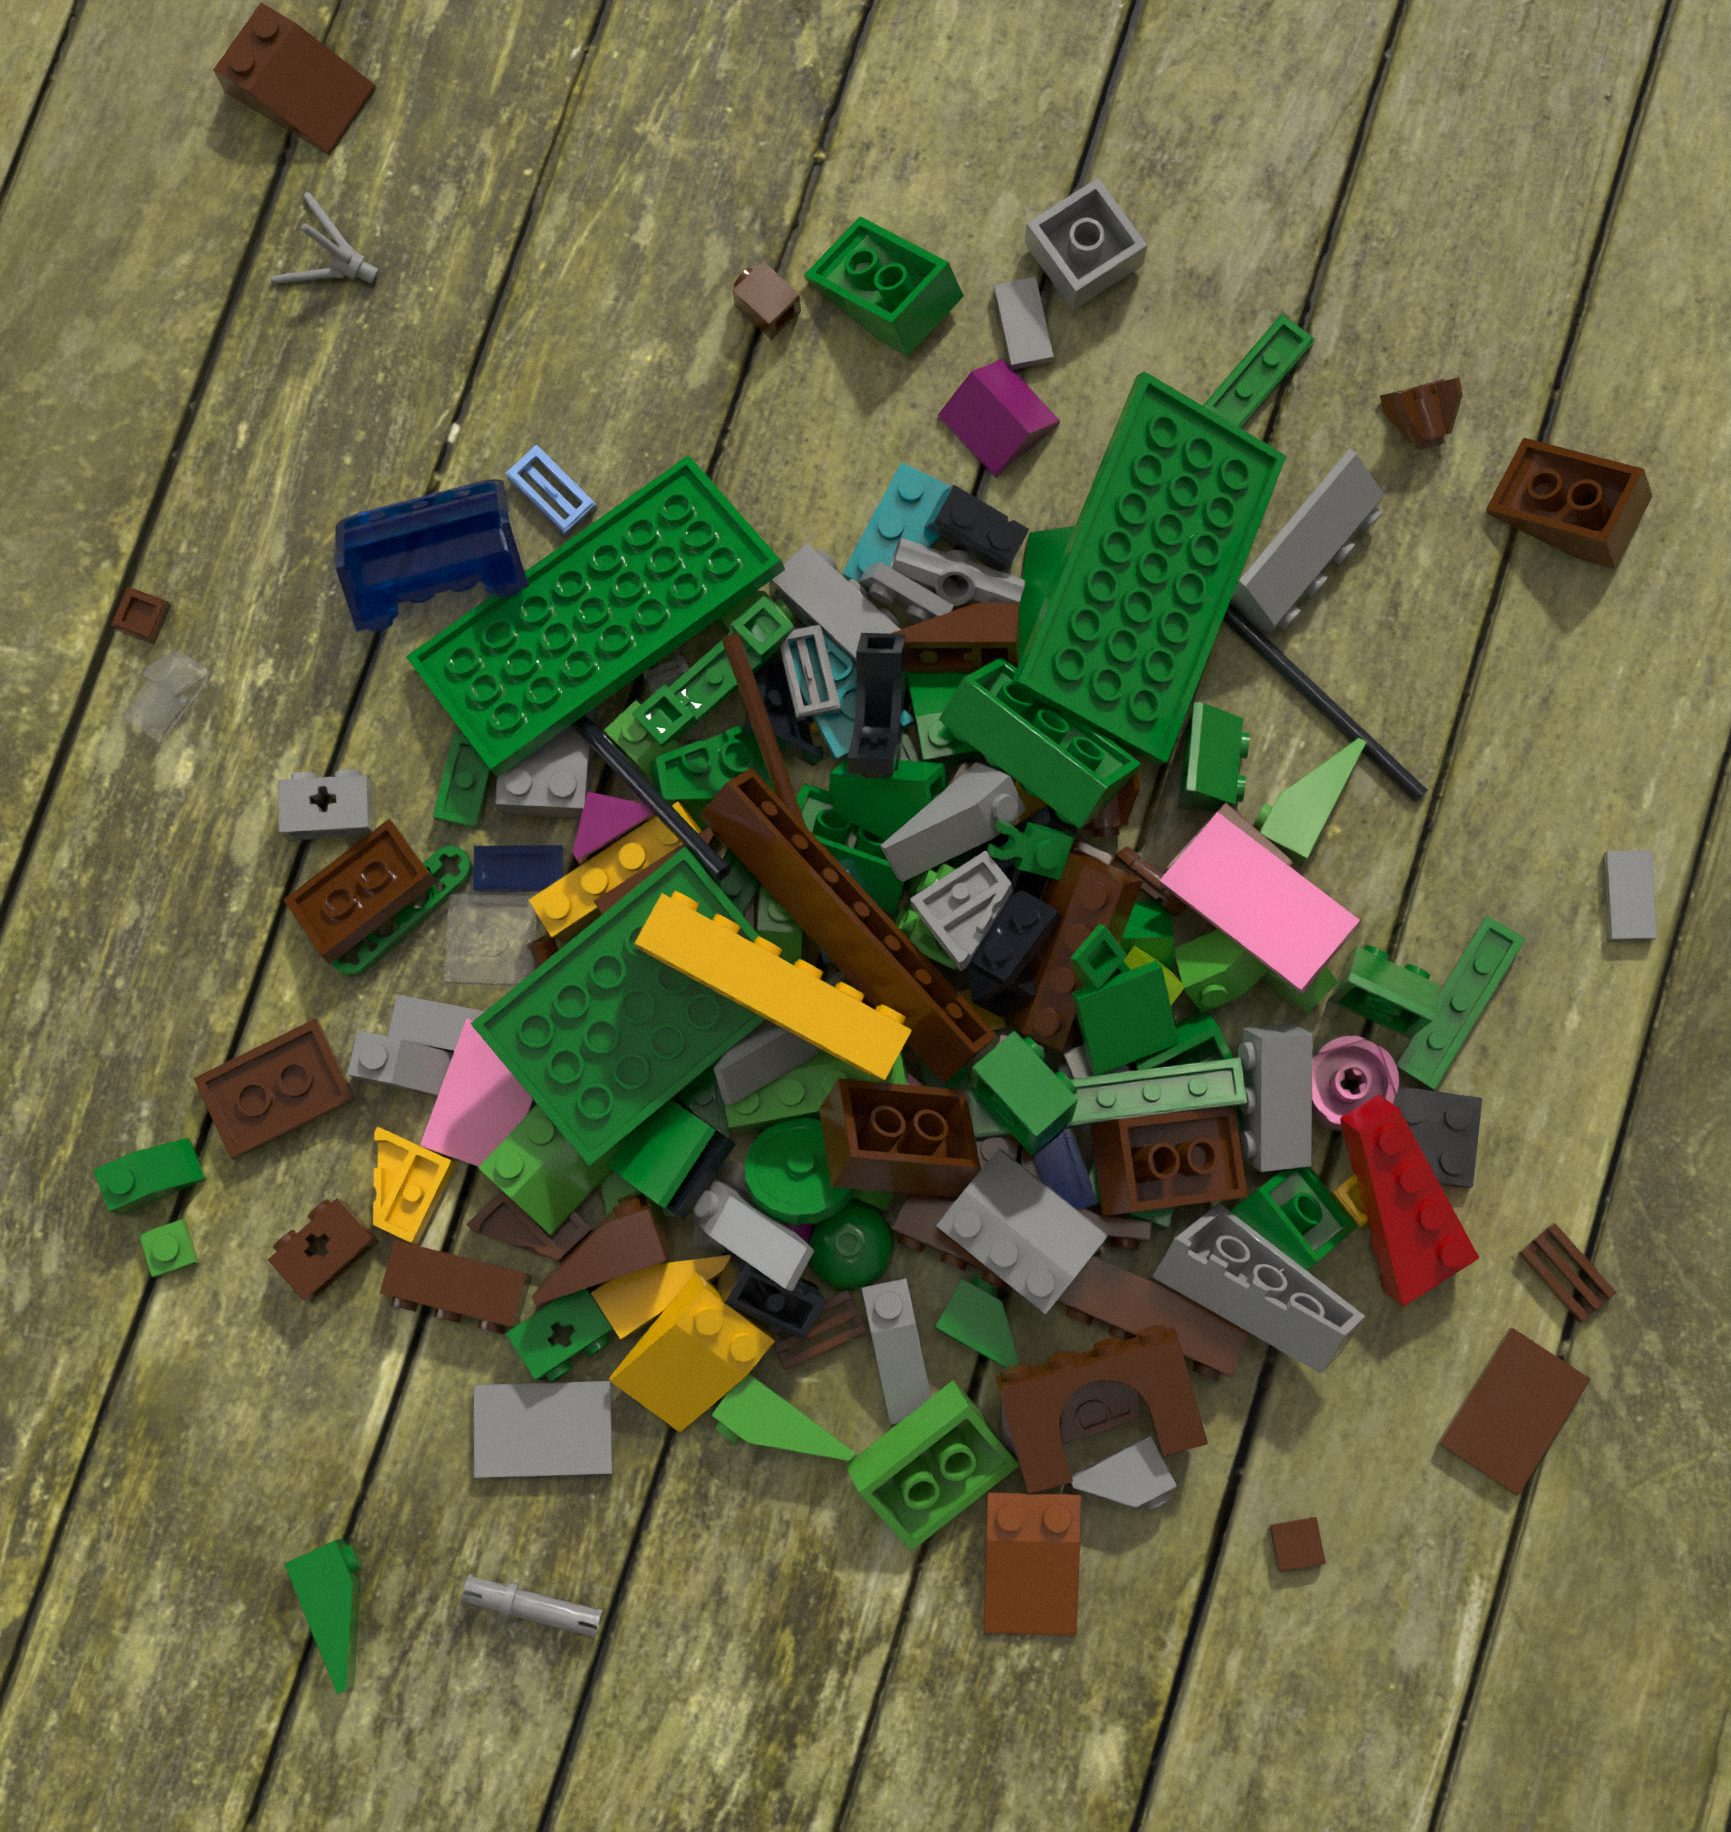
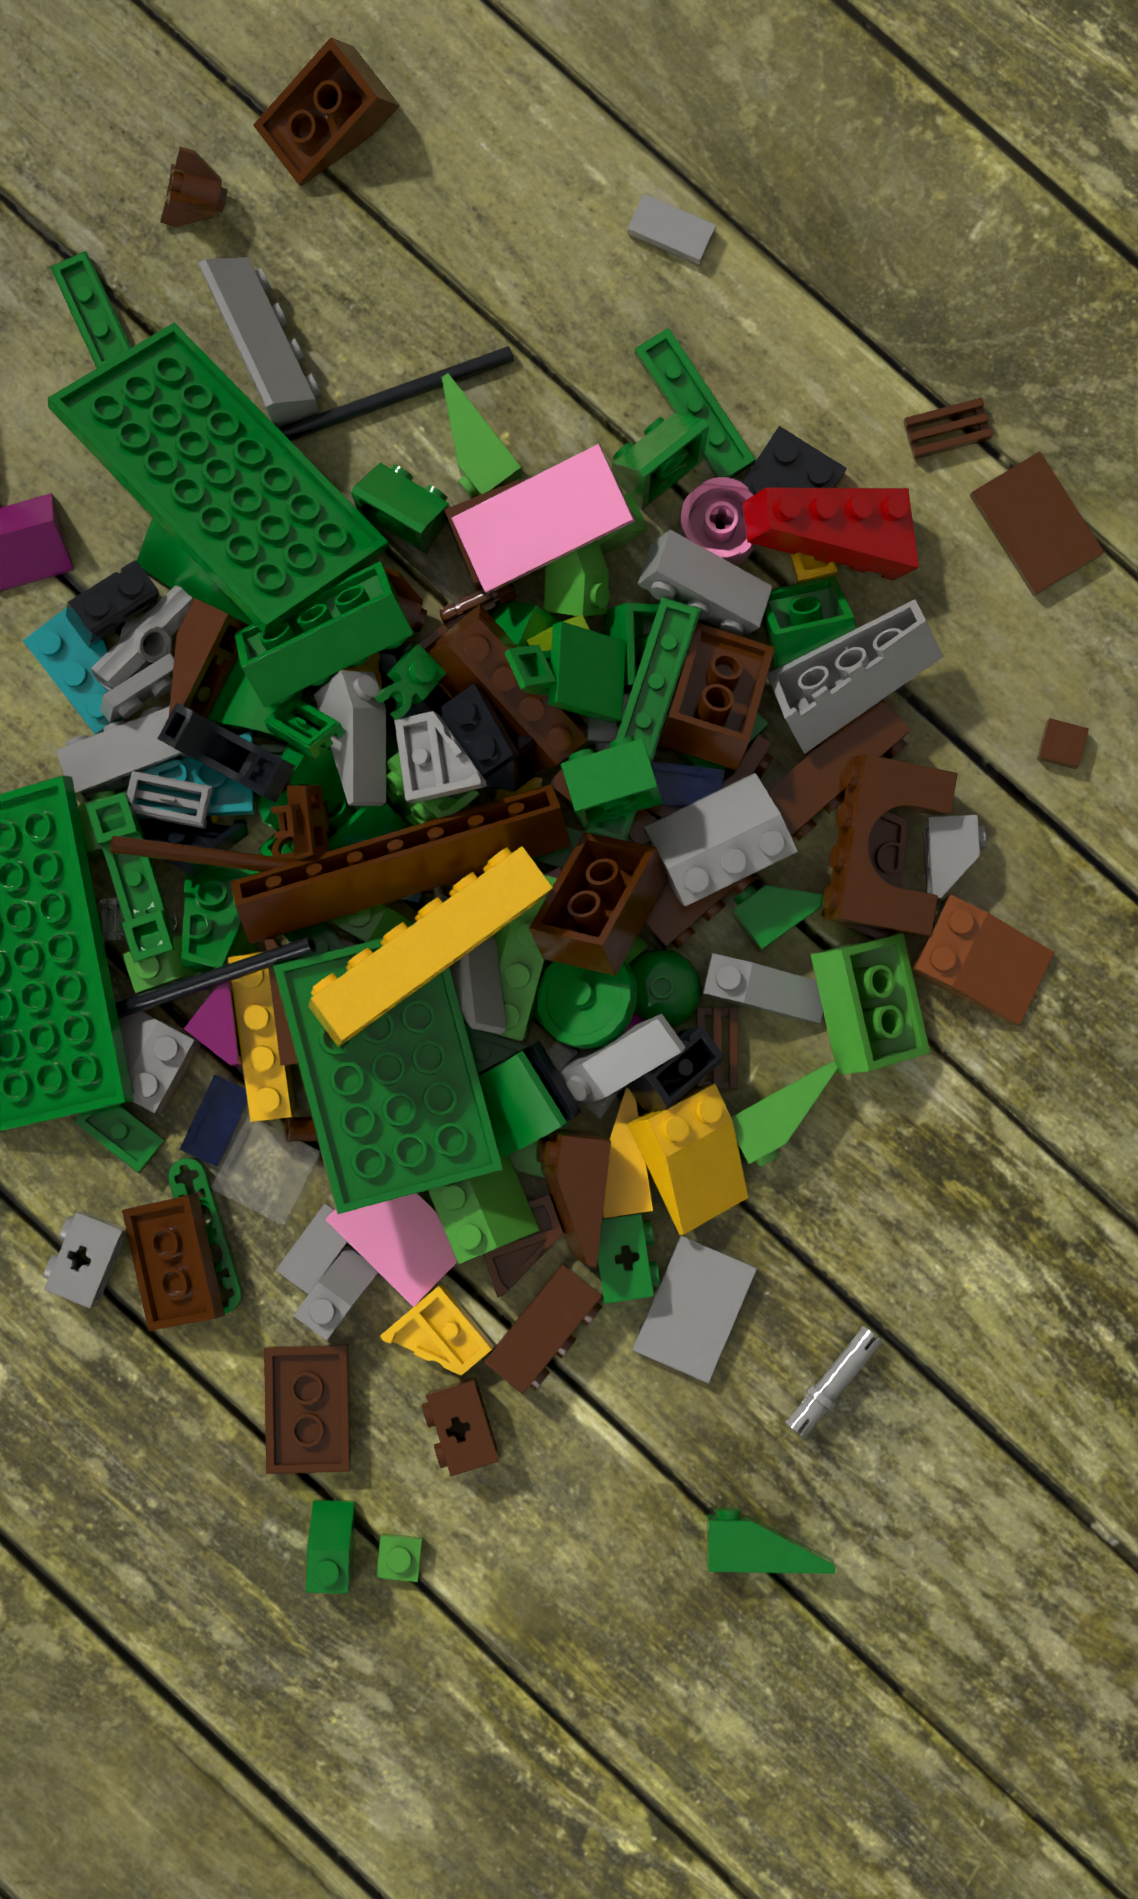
camera: 65 degrees left, 5 degrees up
none -> green tile [264,696,346,759]
none -> reddish brown piece [271,784,330,860]

